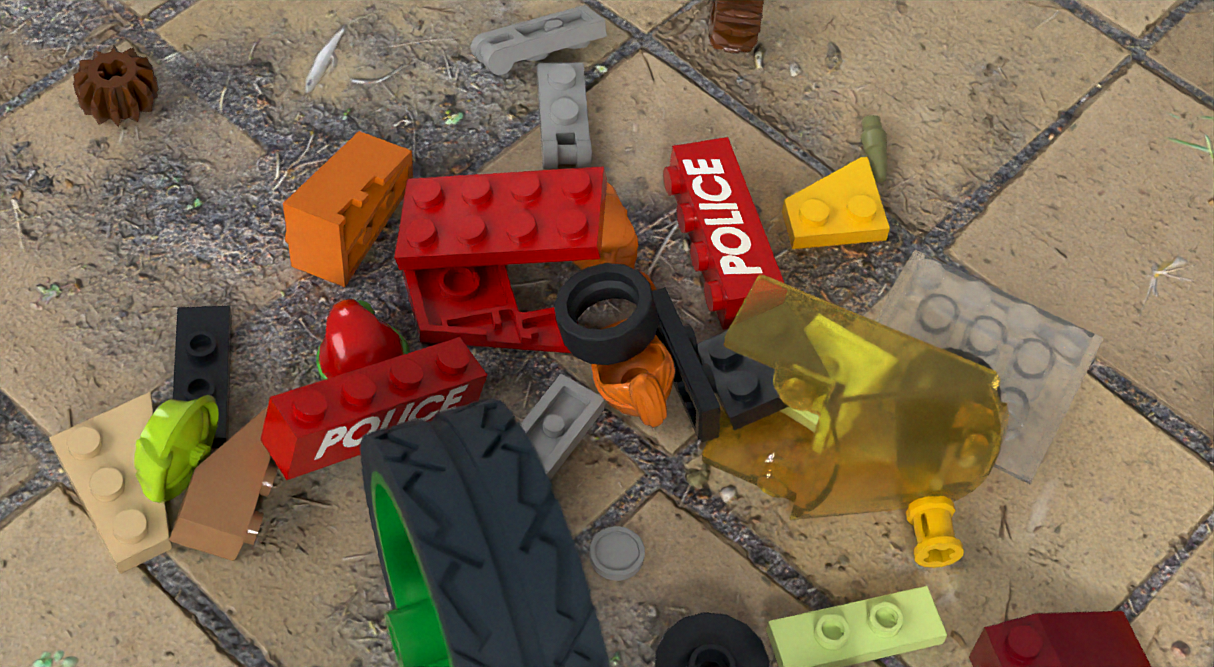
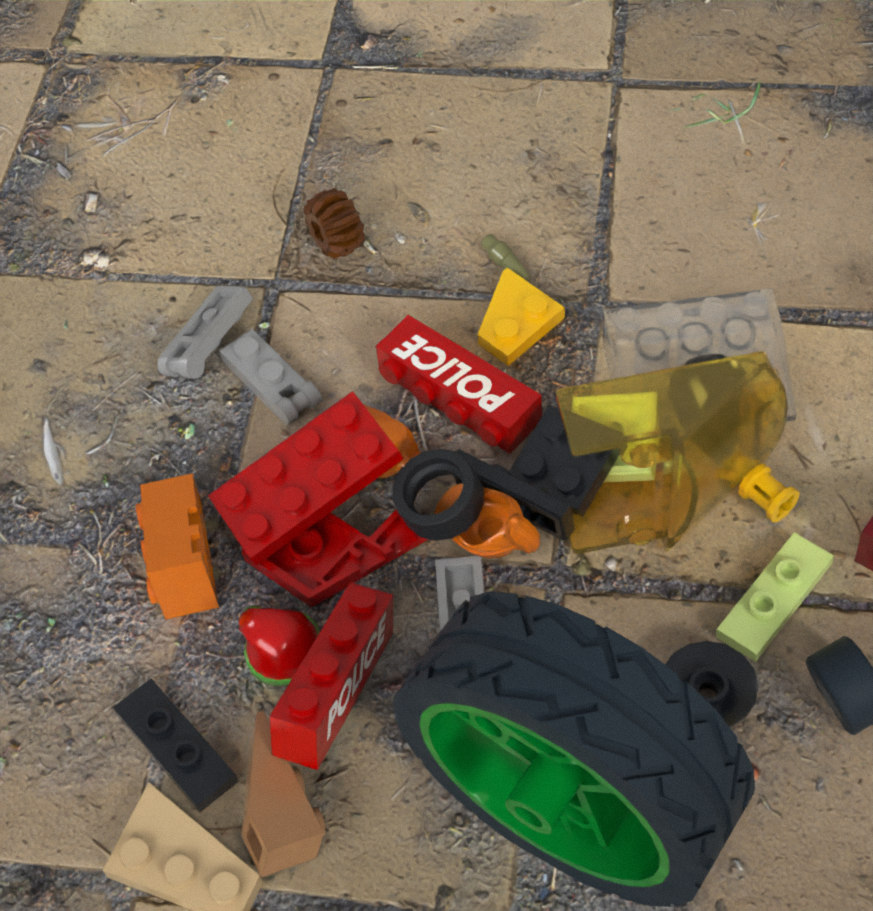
camera: 25 degrees left, 0 degrees up
lime piece [134,395,219,503] -> none

